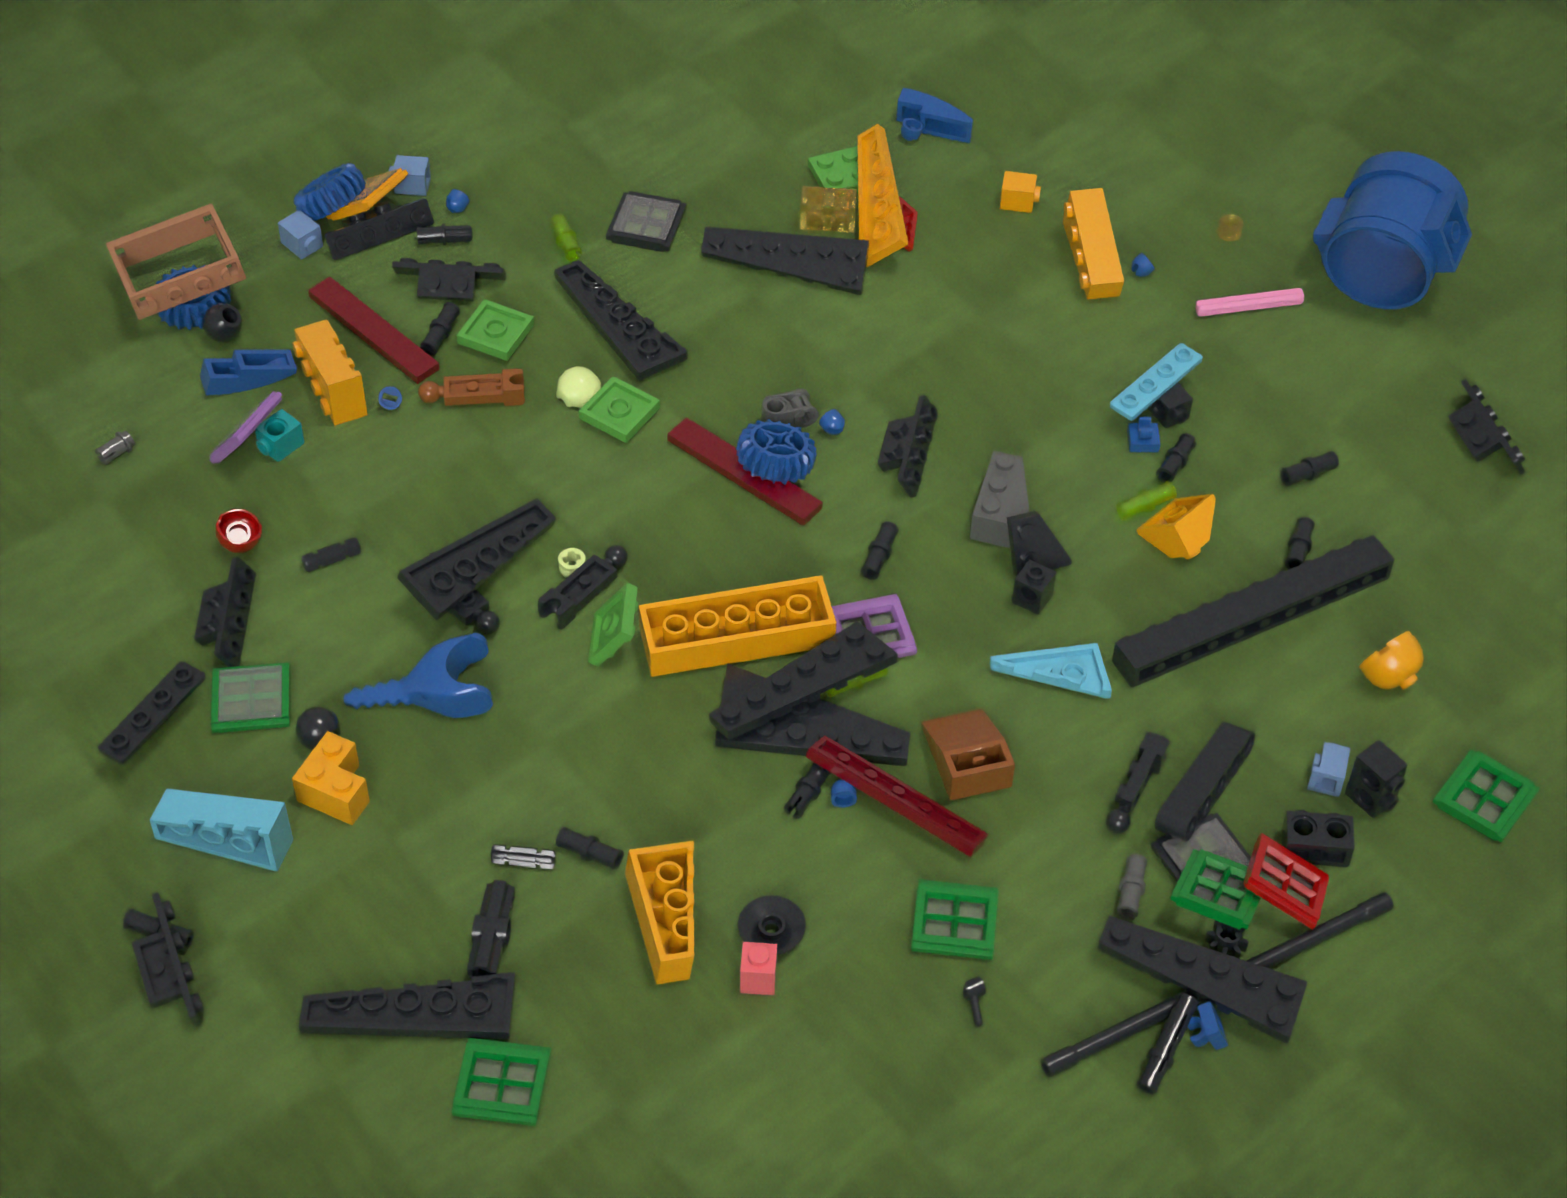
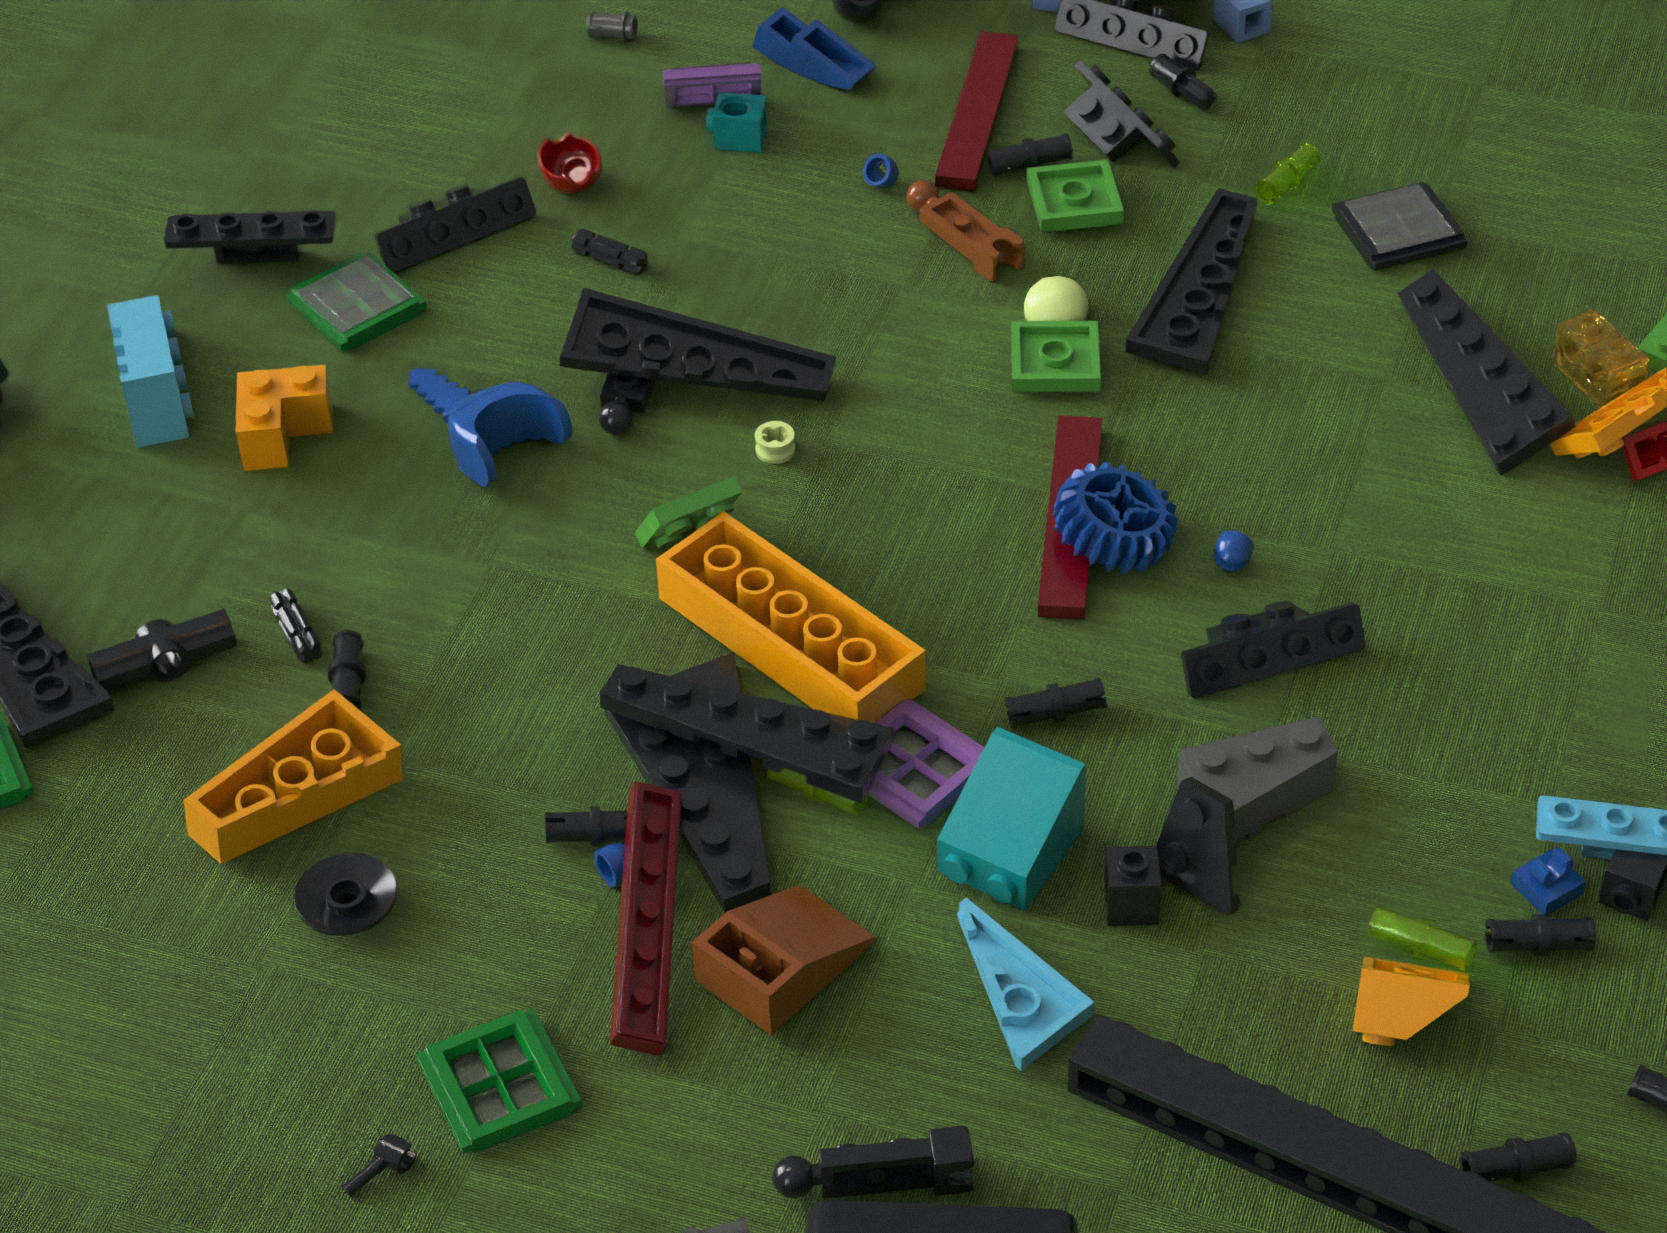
camera: 60 degrees right, 5 degrees down
light orange wedge [292,319,368,426] -> none
black piece [295,707,341,751] -> none
blue hinge [445,189,470,213] -> none
black plate [537,545,628,630] -> none
coral brick [740,942,777,995] -> none
dark grey piece [761,389,819,428] -> none
none -> teal slope [937,727,1086,911]

